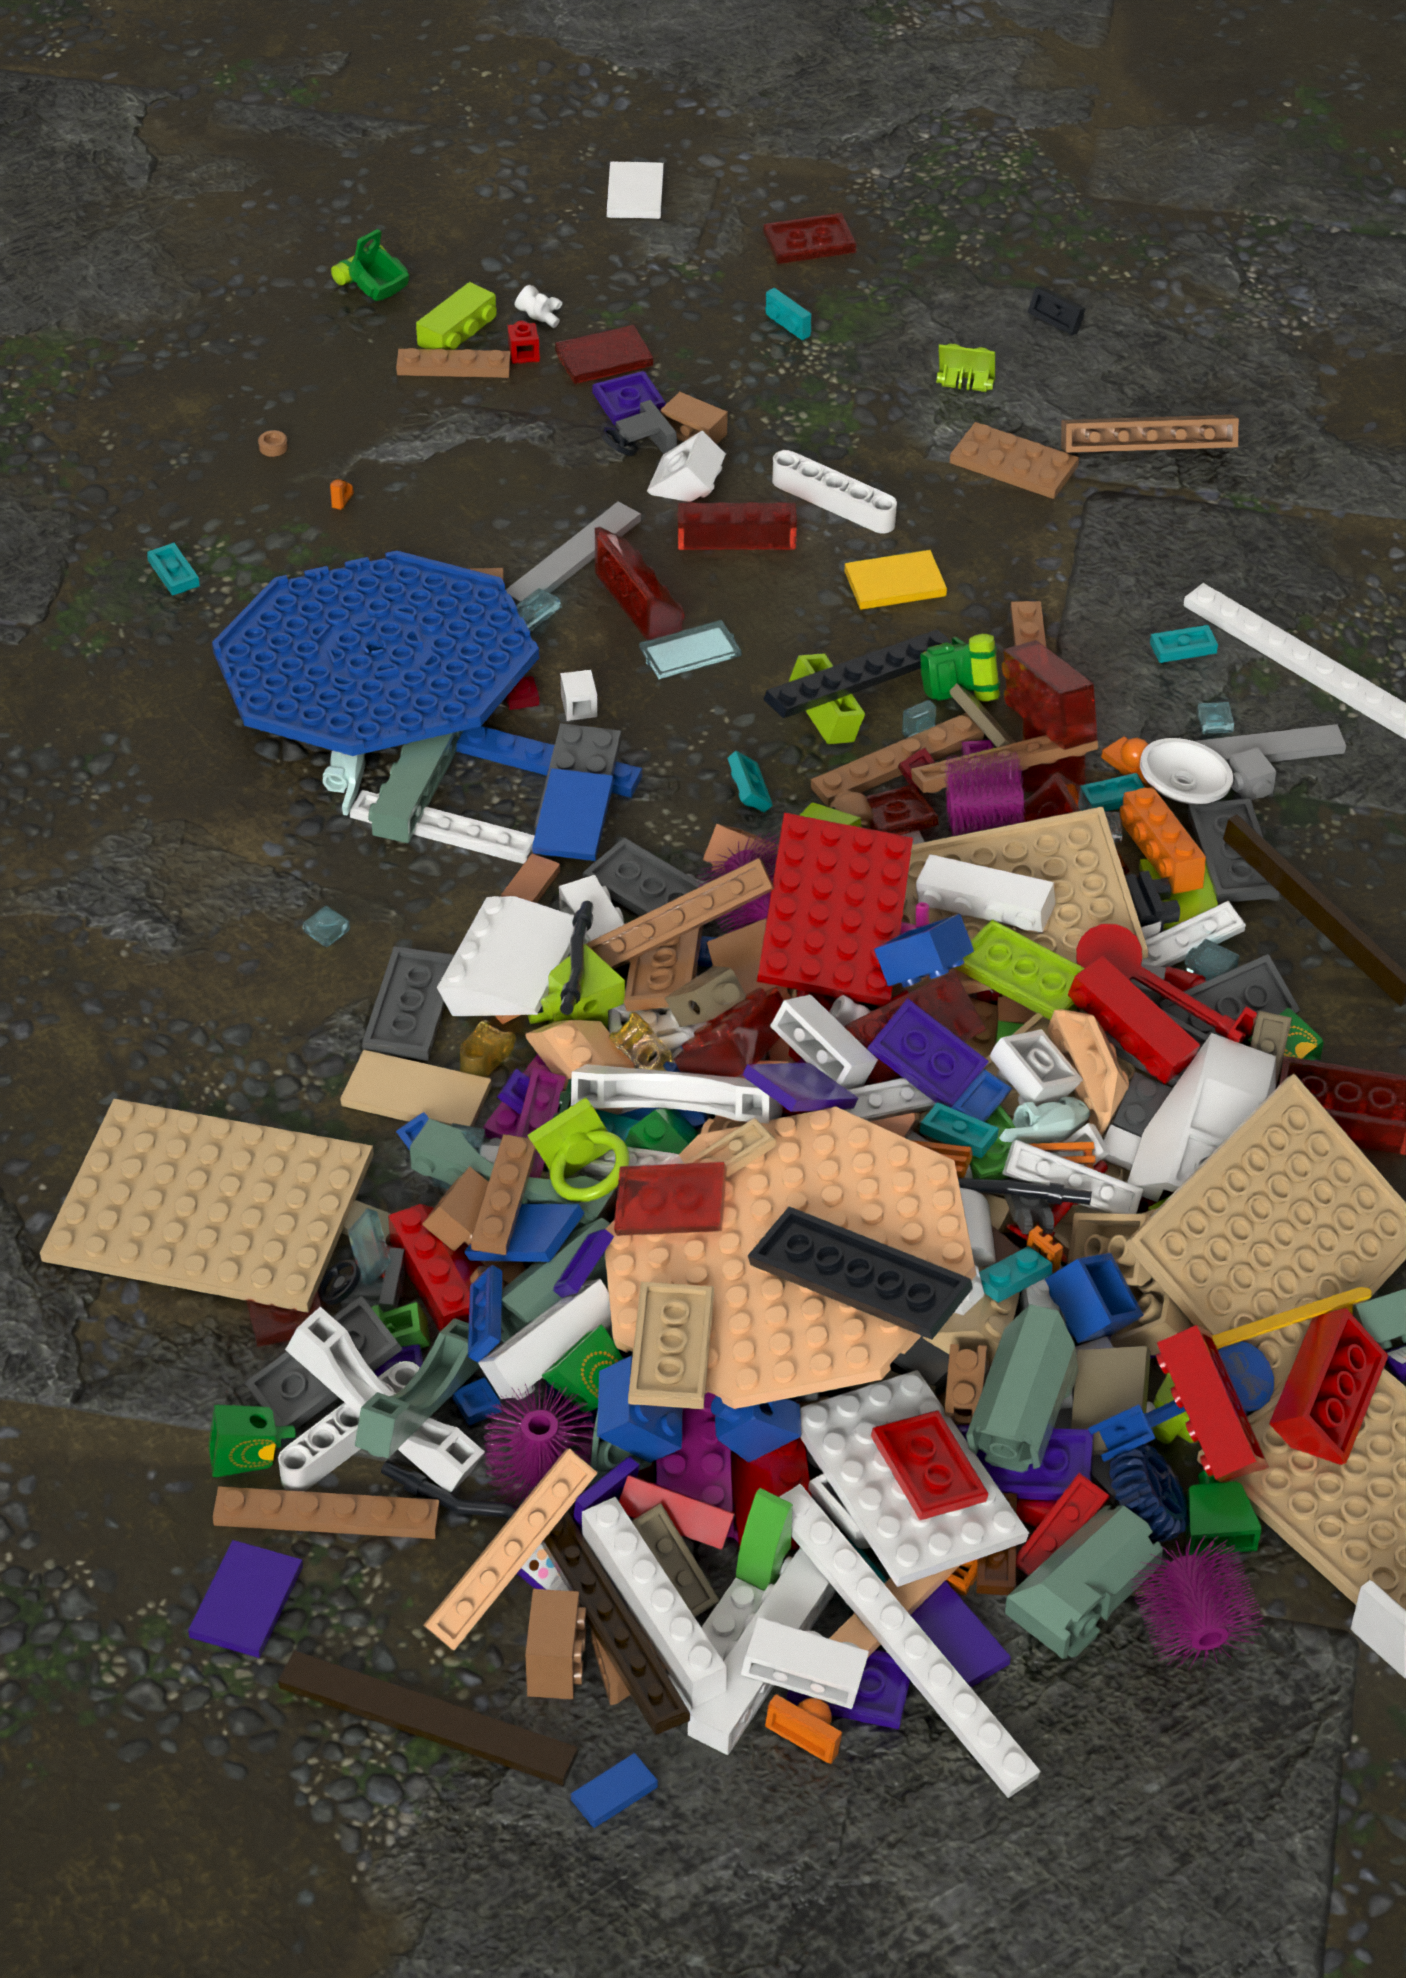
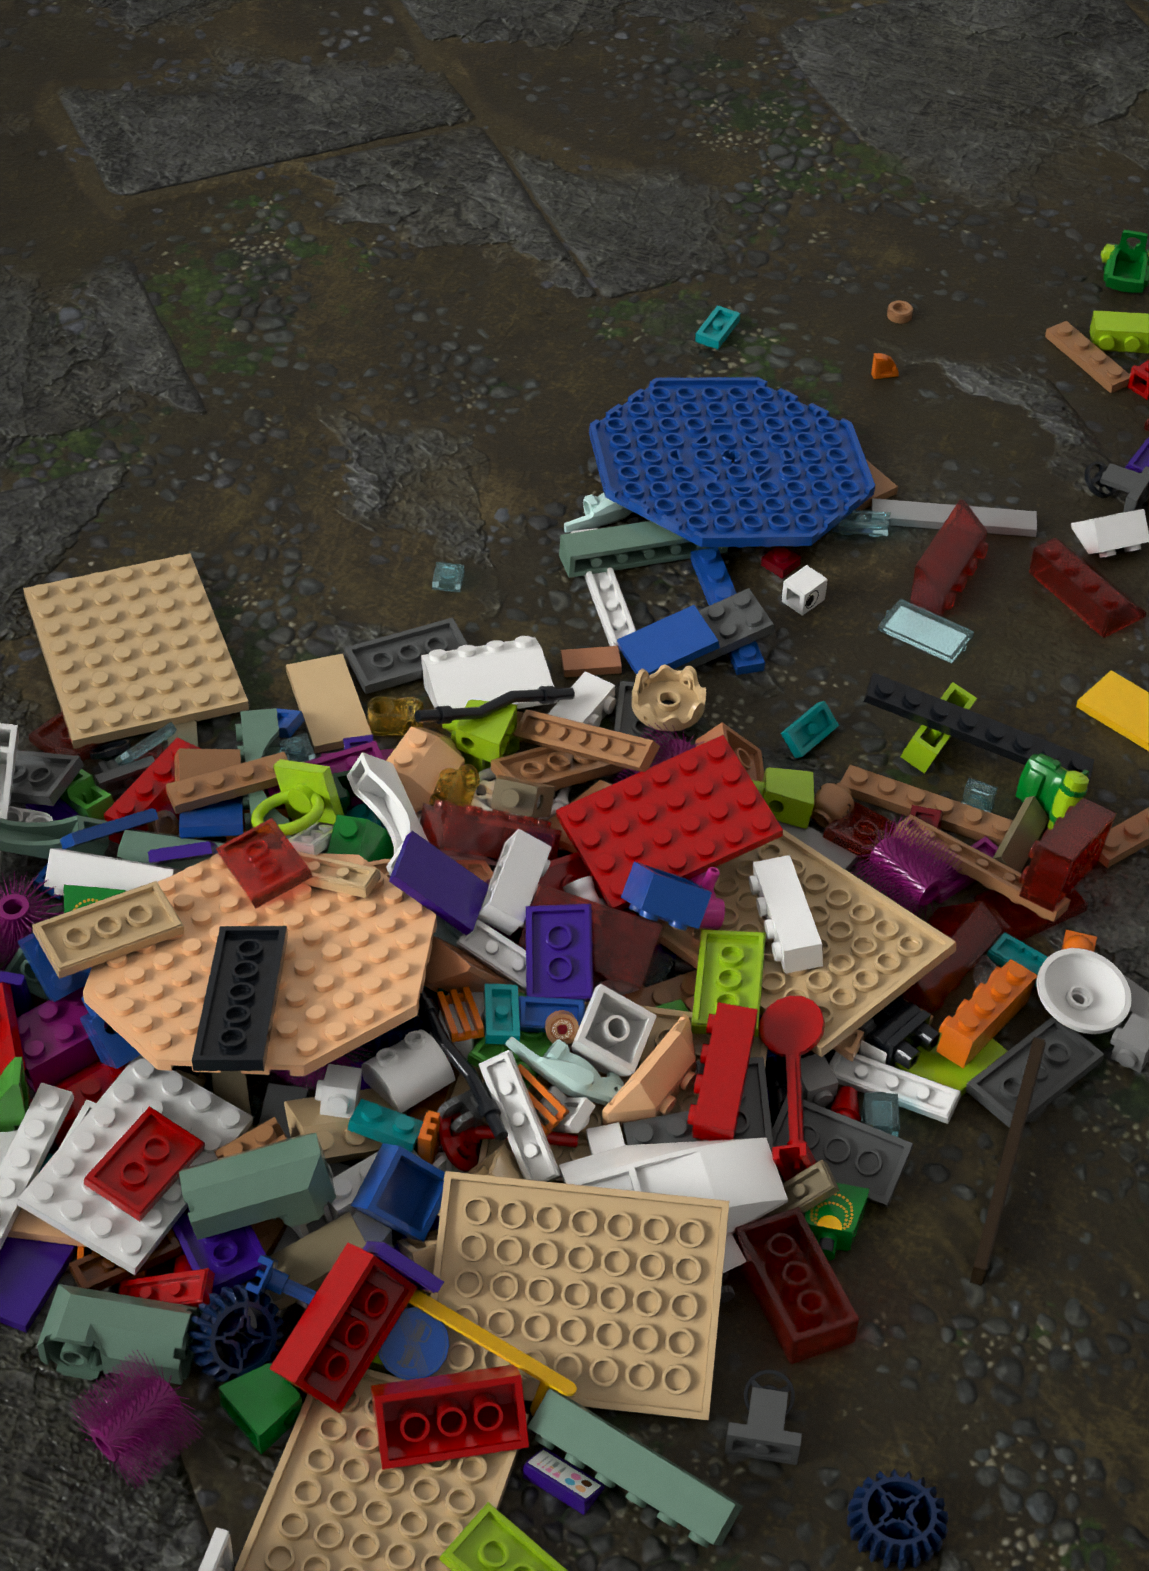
camera: 55 degrees right, 0 degrees up
none -> dark purple tile [363,1241,444,1293]
none -> medium nougat tile [544,1010,579,1045]
none -> tan plate [632,665,706,732]

